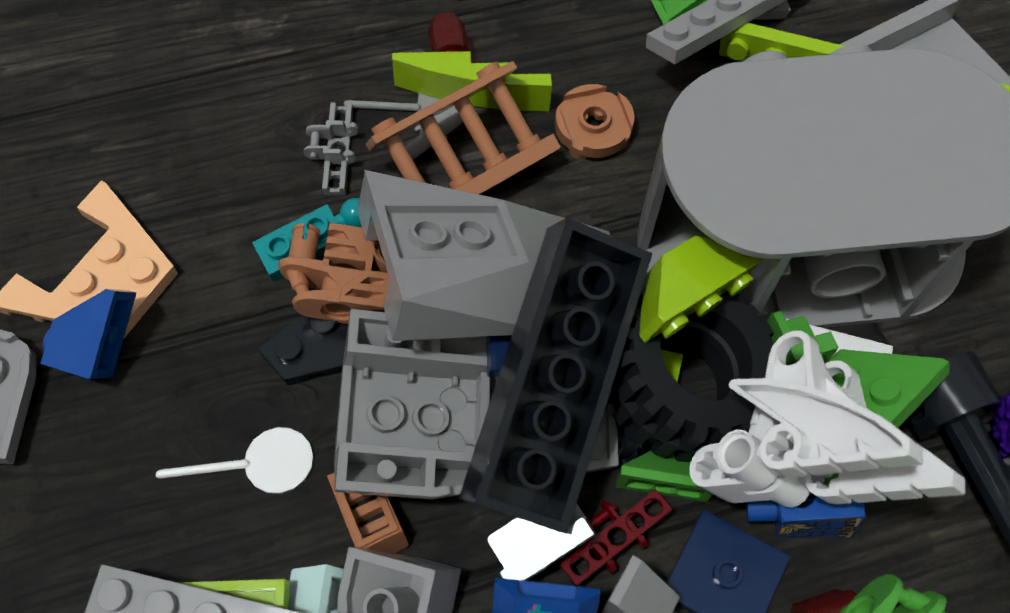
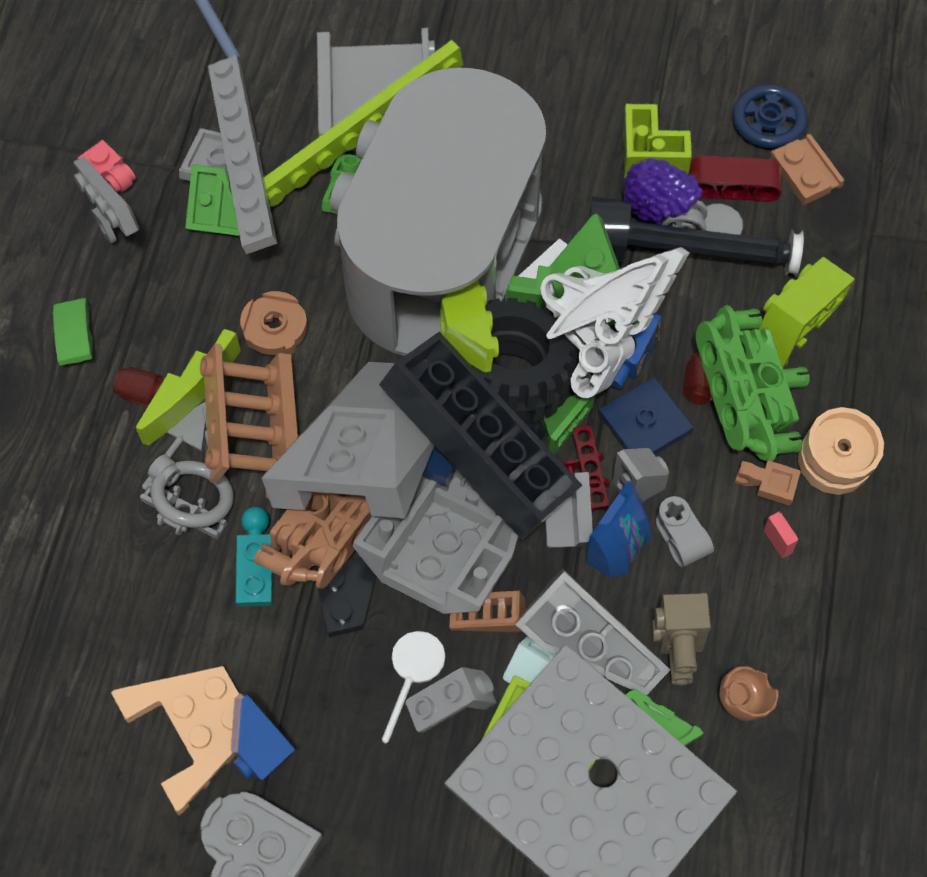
camera: 60 degrees left, 0 degrees up
none -> light grey piece [148,454,234,528]
none -> light grey bracket [406,667,496,732]

